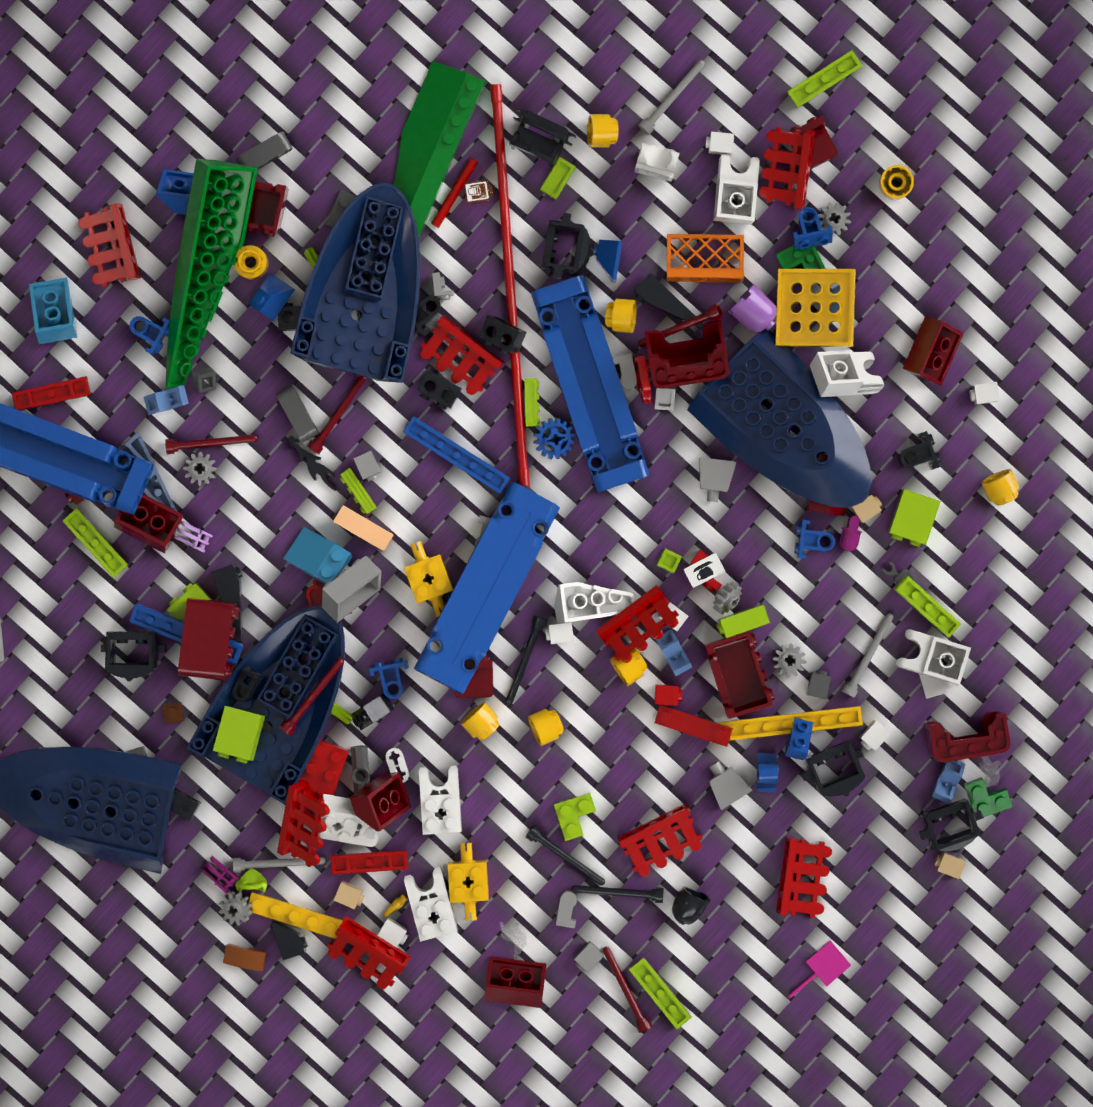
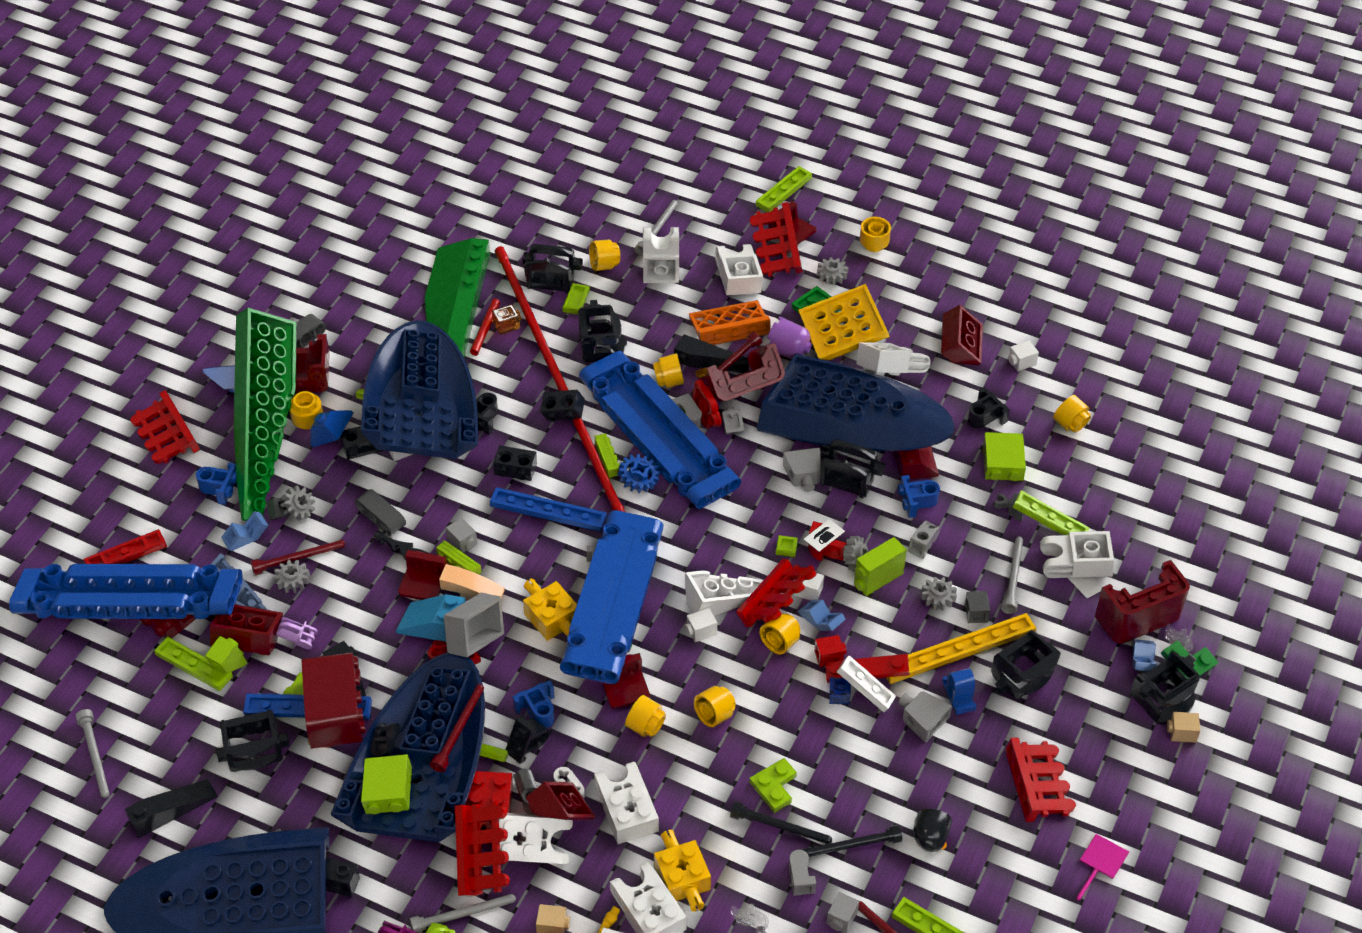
camera: 20 degrees left, 40 degrees down
dark azure slope [29,277,77,344] -> none
reddish brown plate [162,702,185,724] -> none
dark red piece [307,376,367,455] -> none
red plate [330,850,408,875] -> none
red fence [420,316,504,395] -> none
light grey bracket [432,272,454,300] -> none
black piece [506,615,548,704] -> none
blue slope [593,240,622,283] -> none
red fence [617,803,703,877] -> none
dark red windscreen [704,631,775,719] -> none
white brick [705,132,734,155] -> none
blue pin [784,718,813,760] -> none
blue pin [793,207,833,250] -> none
magenta arm [840,516,862,551] -> none
tan brick [851,495,882,523] -> none
white brick [859,720,890,751] -> none
none -> black slope [125,779,218,838]
none -> lime slope [205,636,247,673]
none -> light grey gear [280,485,315,521]
none -> dark red bracket [398,550,447,600]
none -> black animal [820,439,886,499]
none -> clear blue plate [829,677,851,705]
none -> white plate [837,656,896,712]
none -> light grey leg [908,521,940,559]

